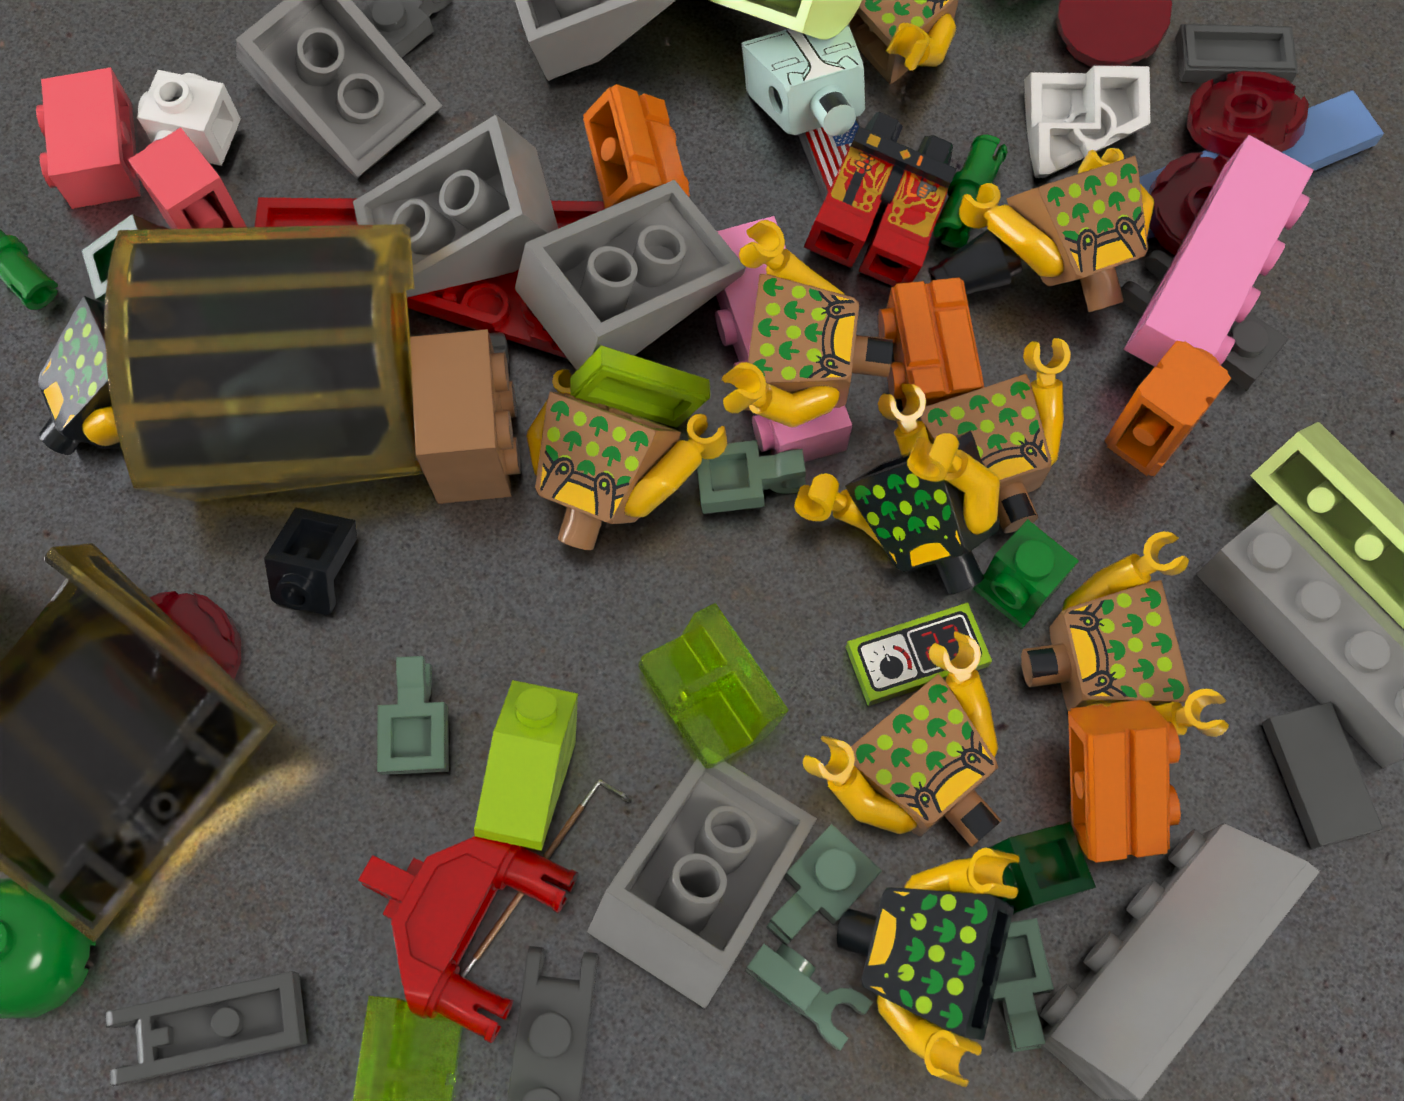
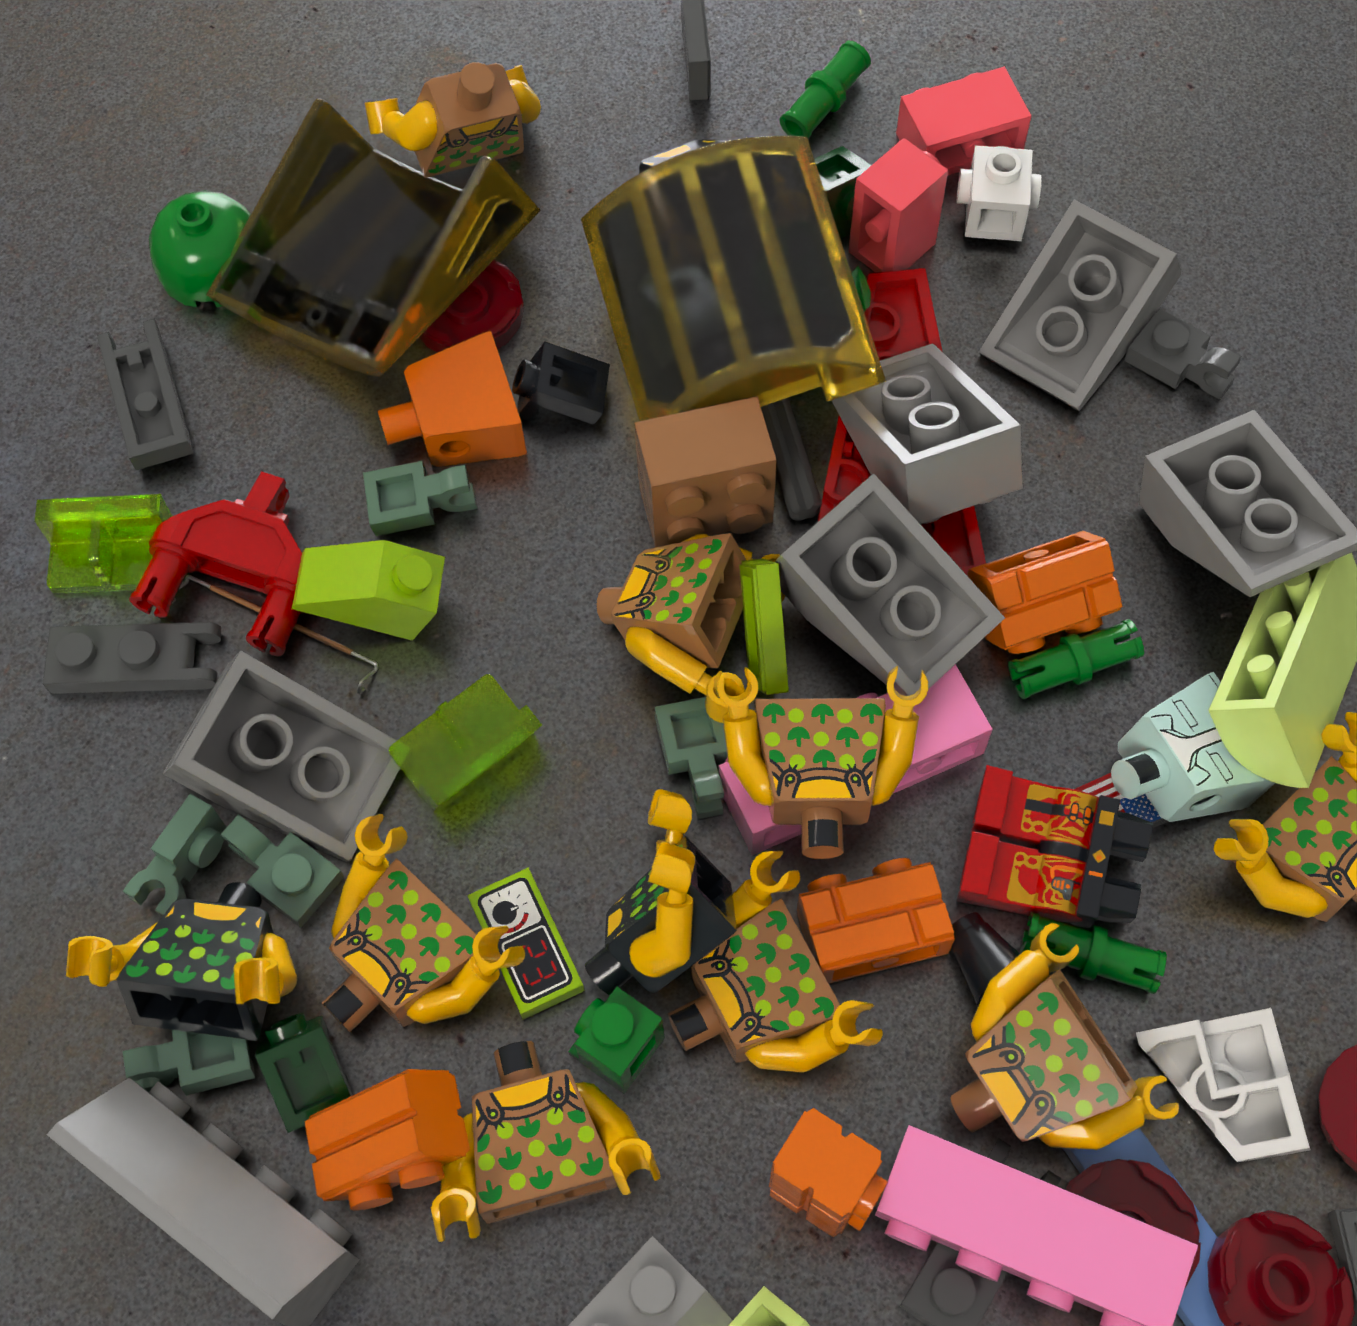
camera: 85 degrees right, 5 degrees down
none -> orange torso [377,331,527,467]
none -> green pin [1008,619,1144,699]

